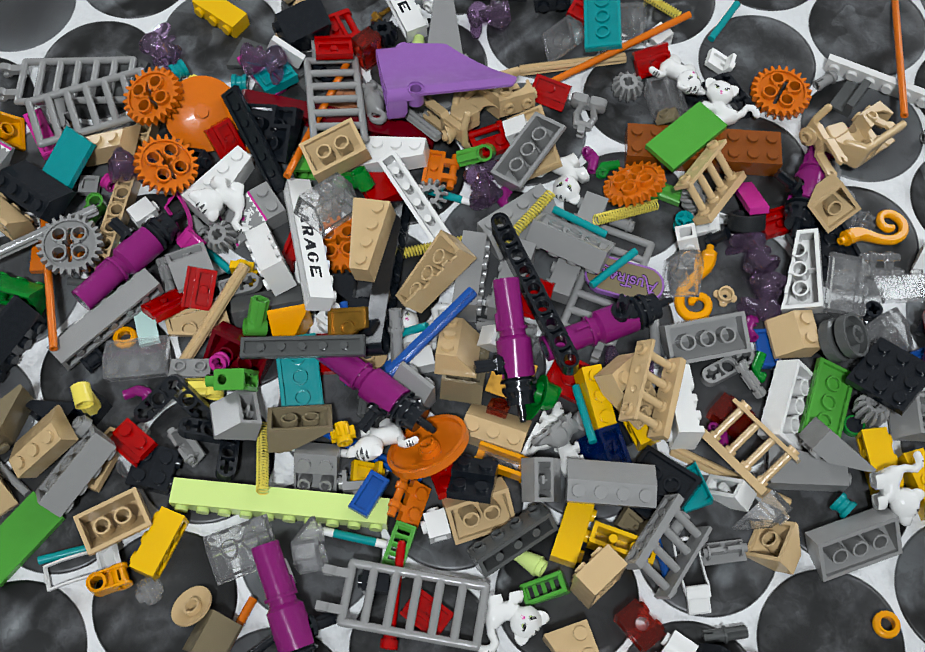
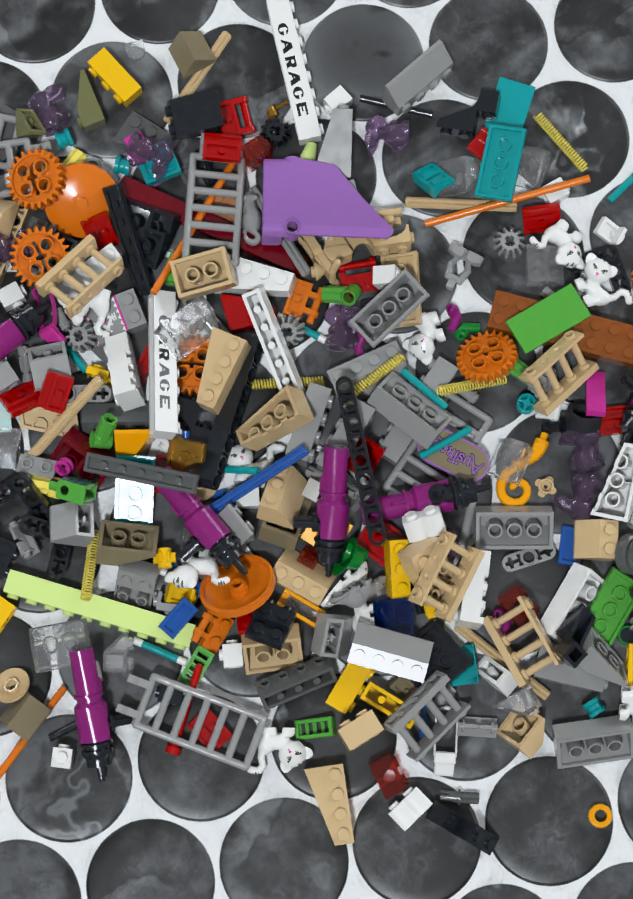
camera: 10 degrees right, 15 degrees up
white tile [267,35,306,69] -> none
green piece [336,166,375,192] -> none
light grey pin [388,308,404,362] -> none
yellowish green cone [514,551,548,577] -> none
red plate [532,73,572,112] -> none
teal bar [572,384,597,444] -> none
dark tan bracket [655,107,680,125] -> none
white brick [675,223,700,257] -> none
light grey axle [735,361,767,399] -> none
magenta arm [746,315,759,342] -> none
green arm [751,351,767,383] -> none
none -> olive slope [15,108,47,139]
none -> tan fence [35,234,125,319]
none -> olive slope [76,69,107,133]
none -> white brick [402,505,447,543]
none -> teal piece [412,162,456,199]
none -> black arch [552,603,596,669]

